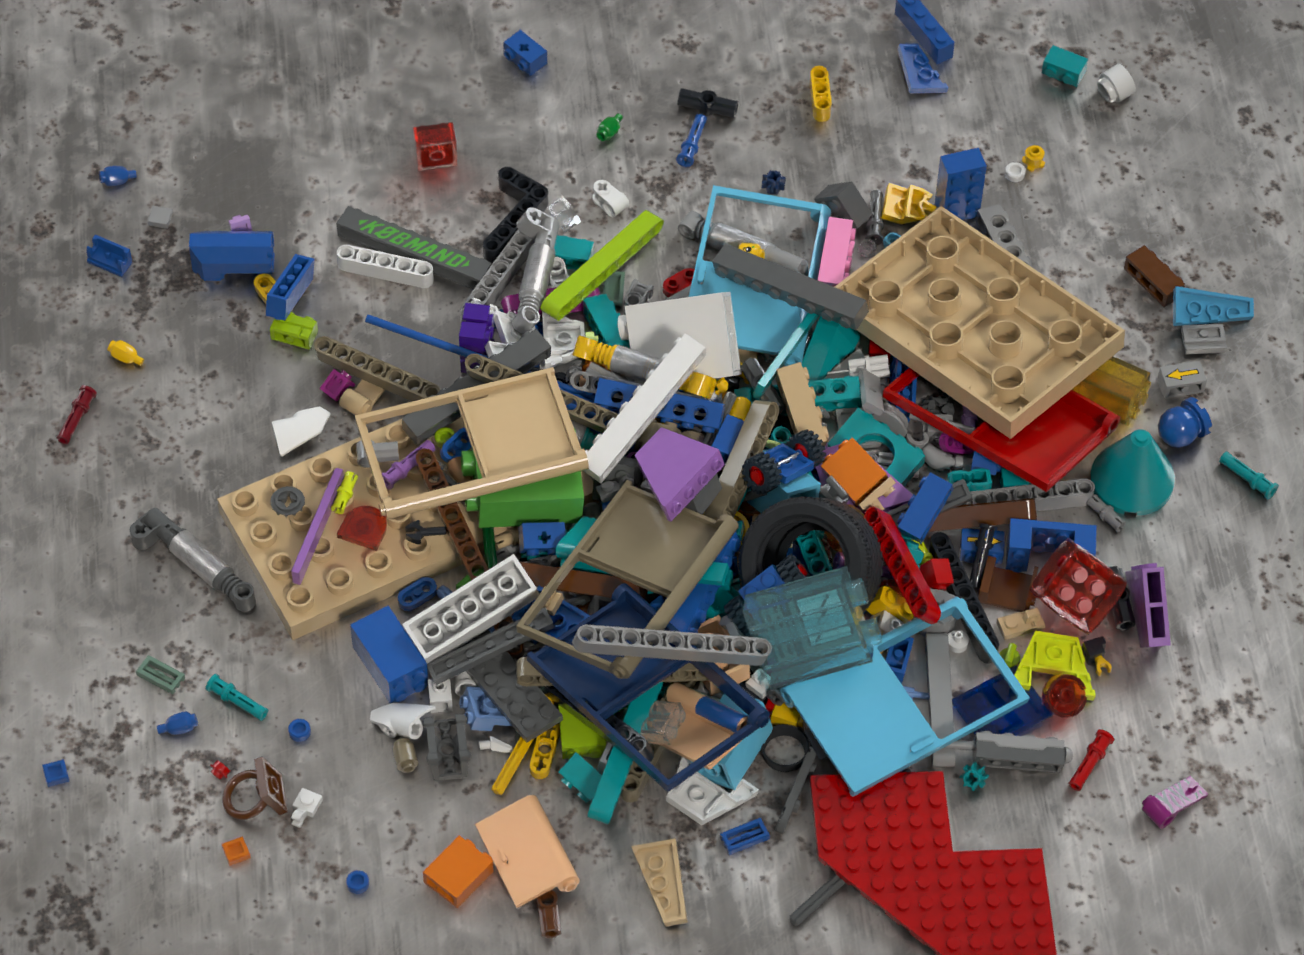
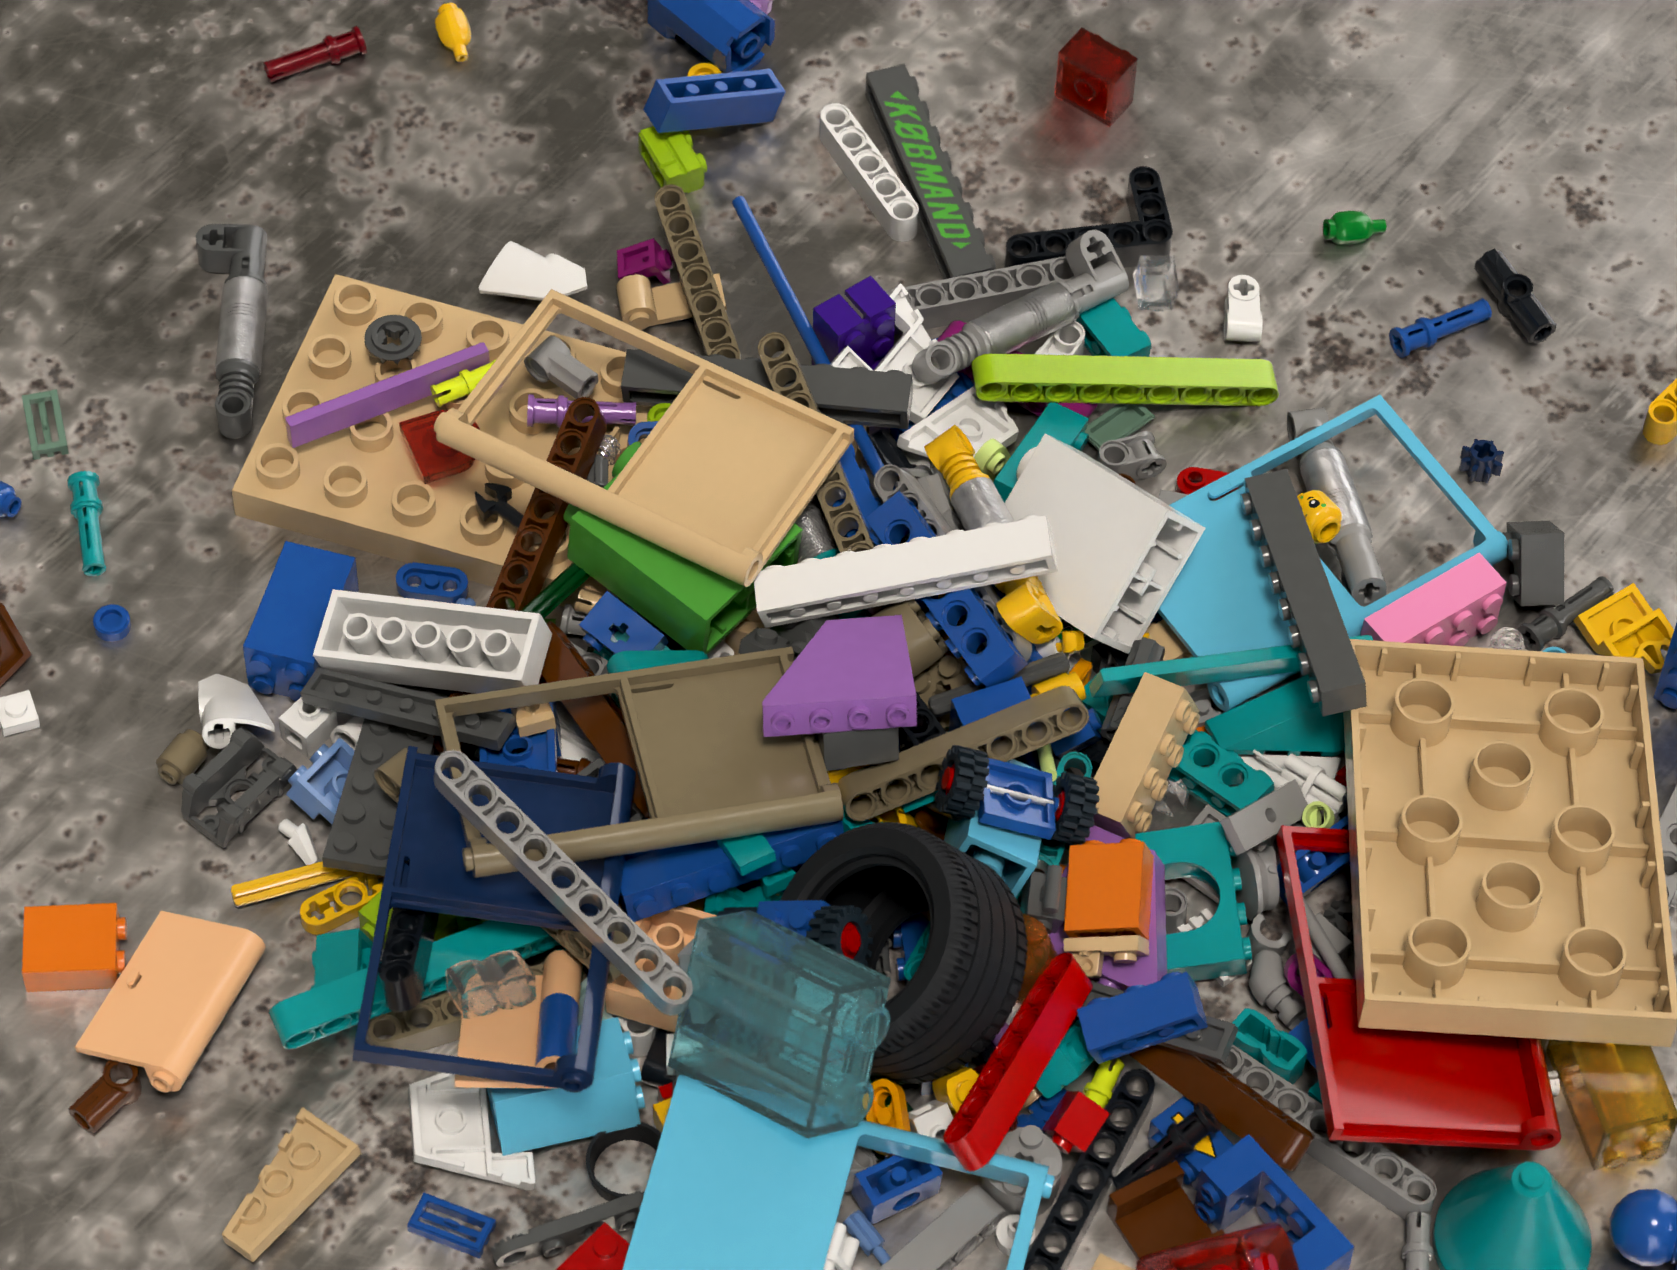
camera: 45 degrees right, 0 degrees up
blue brick [503,30,547,76] -> none
none -> yellowish green hinge [1302,801,1335,828]

